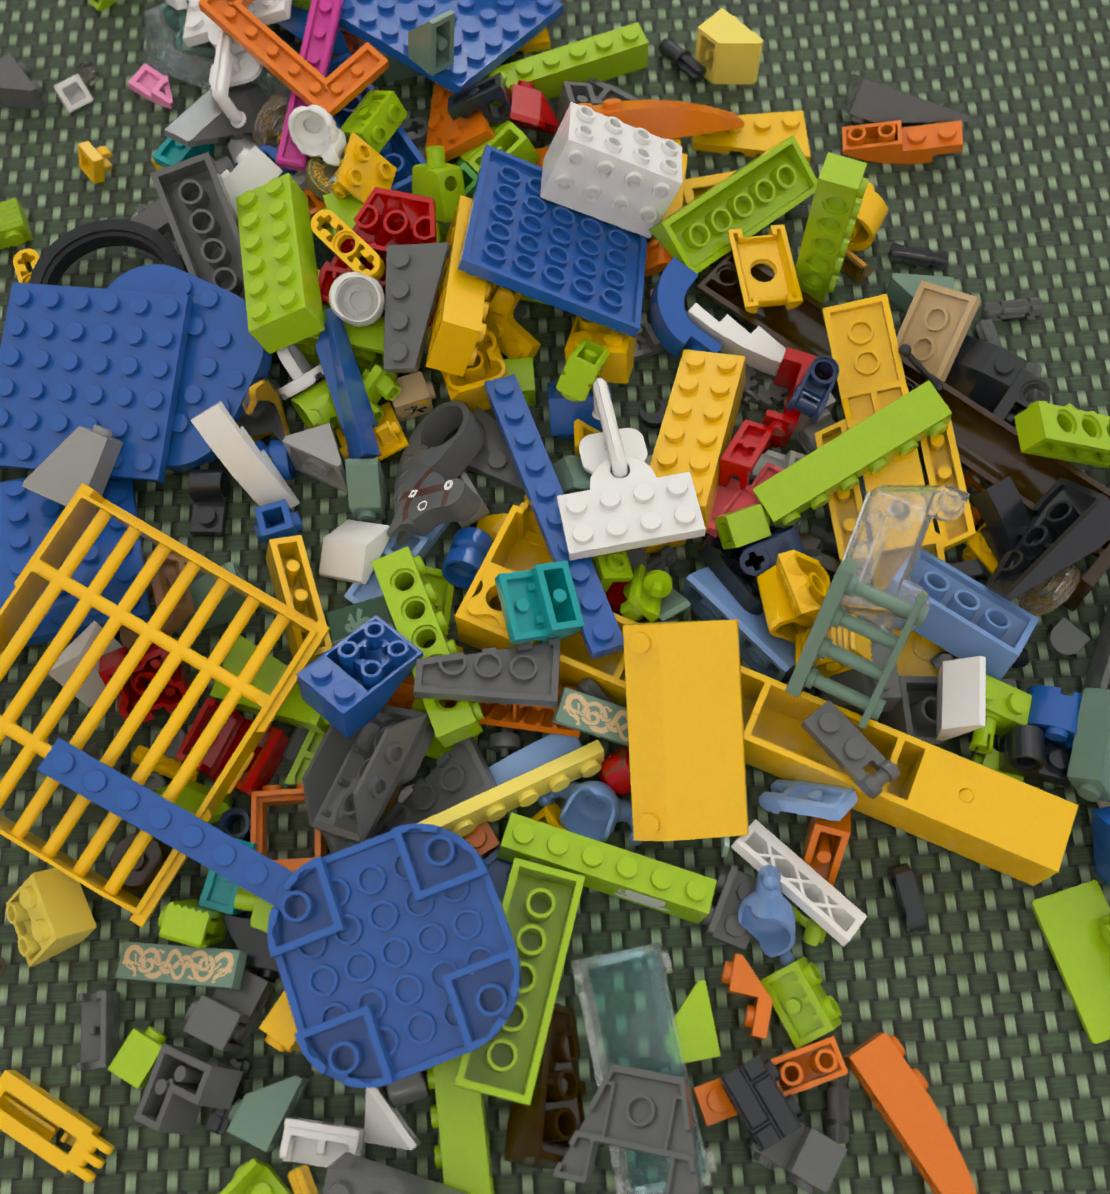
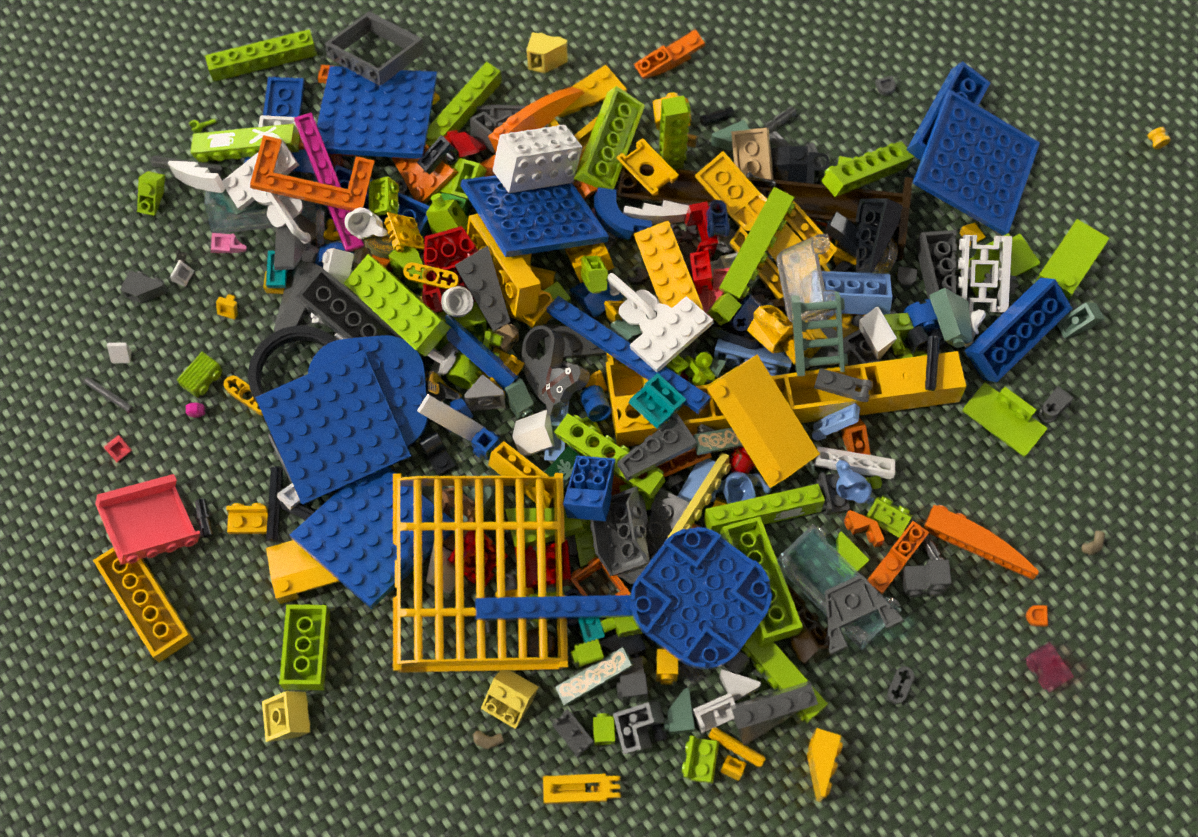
camera: 35 degrees left, 0 degrees up
light grey slope [22,424,123,506] -> none
sand green slope [408,10,455,76] -> none
black axle [658,37,706,81] -> none
black brick [718,1054,803,1152] -> none
dark grey wedge [845,73,970,124] -> none
black beam [887,863,927,934] -> none
none -> black axle [925,336,940,391]

